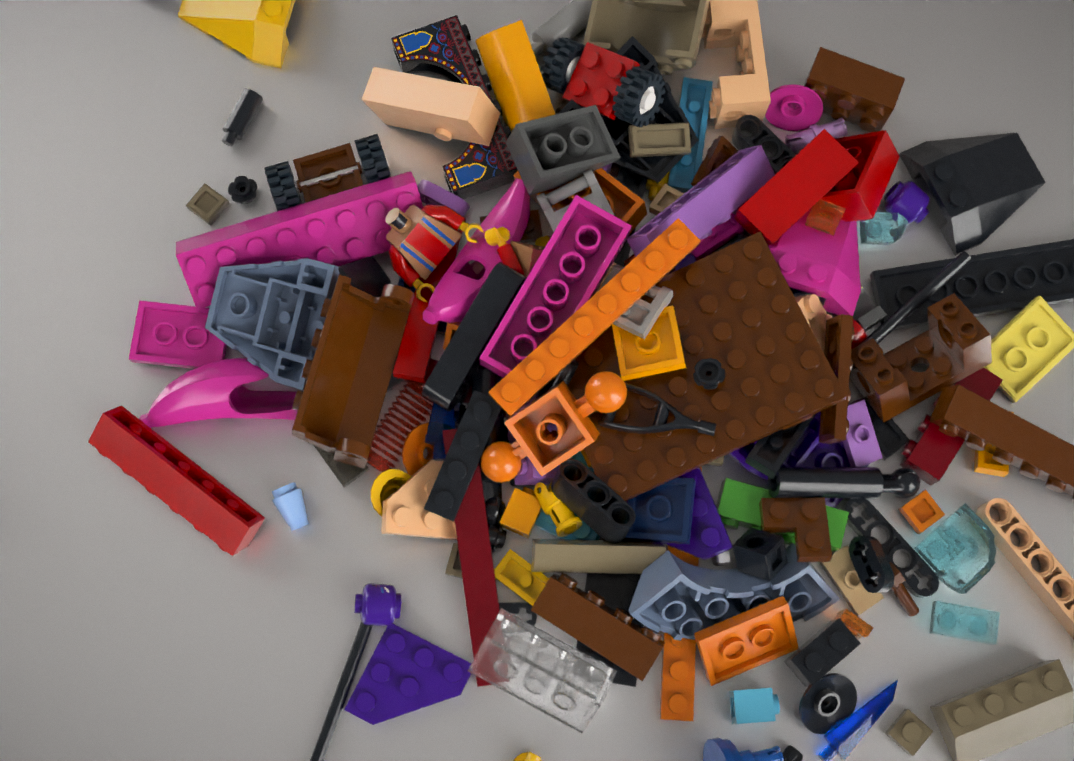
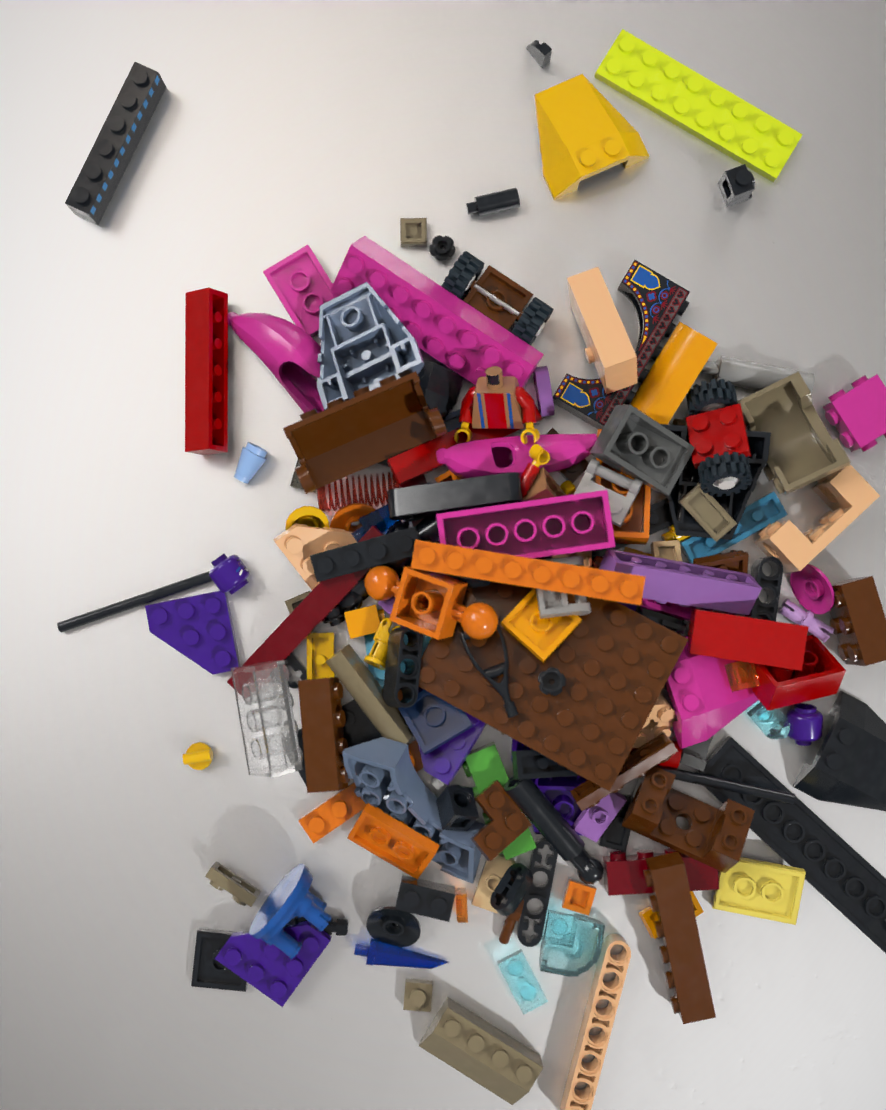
camera: 55 degrees right, 10 degrees up
medium azure brick [729,688,780,724] -> none

